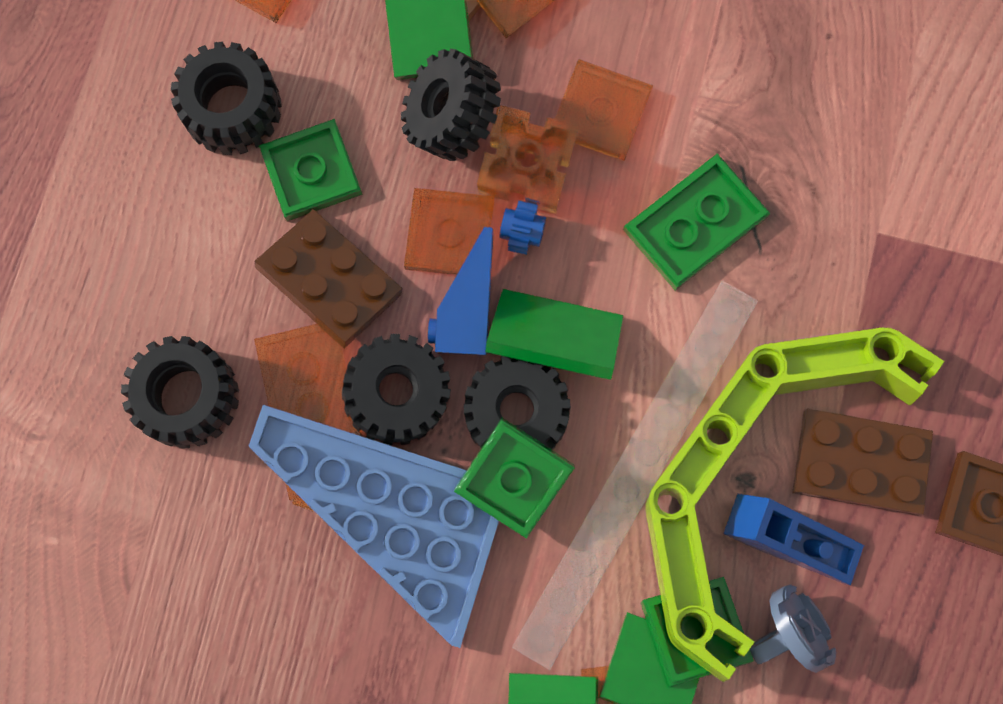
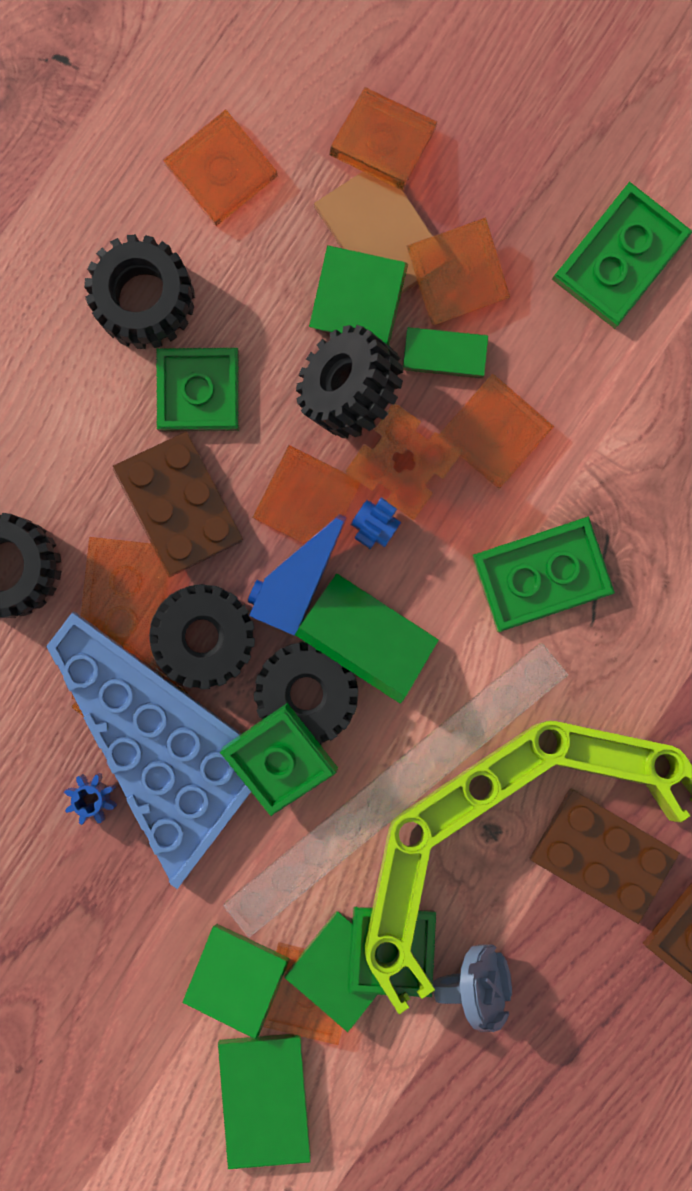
camera: 25 degrees right, 10 degrees up
blue slope [723,493,864,585] -> none
none -> blue gear [64,773,117,825]
none -> green tile [403,327,488,379]

